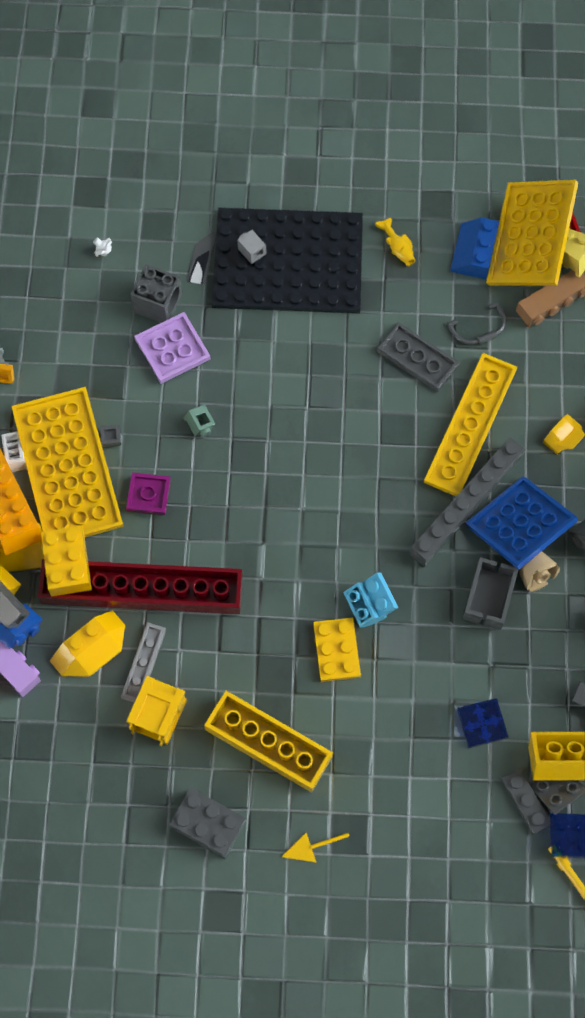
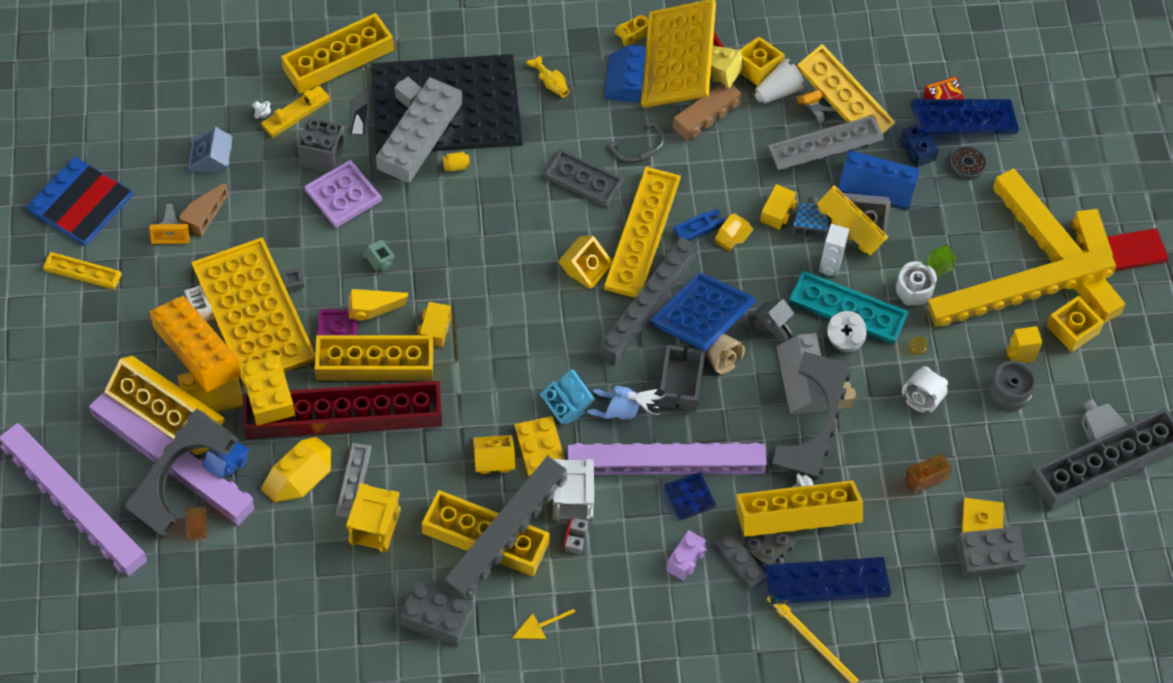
camera: 10 degrees left, 10 degrees down
none -> medium nougat slope [179,183,229,237]
none -> sand blue slope [187,127,233,173]
none -> yellow hinge [261,86,330,138]
none -> yellow brick [281,13,394,94]
none -> yellow brick [315,335,434,381]
none -> yellow slope [348,289,408,321]
none -> light grey brick [376,77,462,183]
none -> yellow brick [417,302,452,348]
none -> yellow brick [442,151,470,172]
none -> dark grey brick [445,455,568,599]
none -> yellow slope [473,435,515,474]
none -> white container [553,459,594,522]
none -> yellow slope [558,235,613,289]
none -> flat silver piece [563,517,588,555]
none -> lavender brick [568,442,767,475]
none -> light blue hair [587,386,665,420]
none -> yellow piece [615,15,649,46]
none -> lavender brick [666,530,707,581]
none -> blue hinge [673,209,726,241]

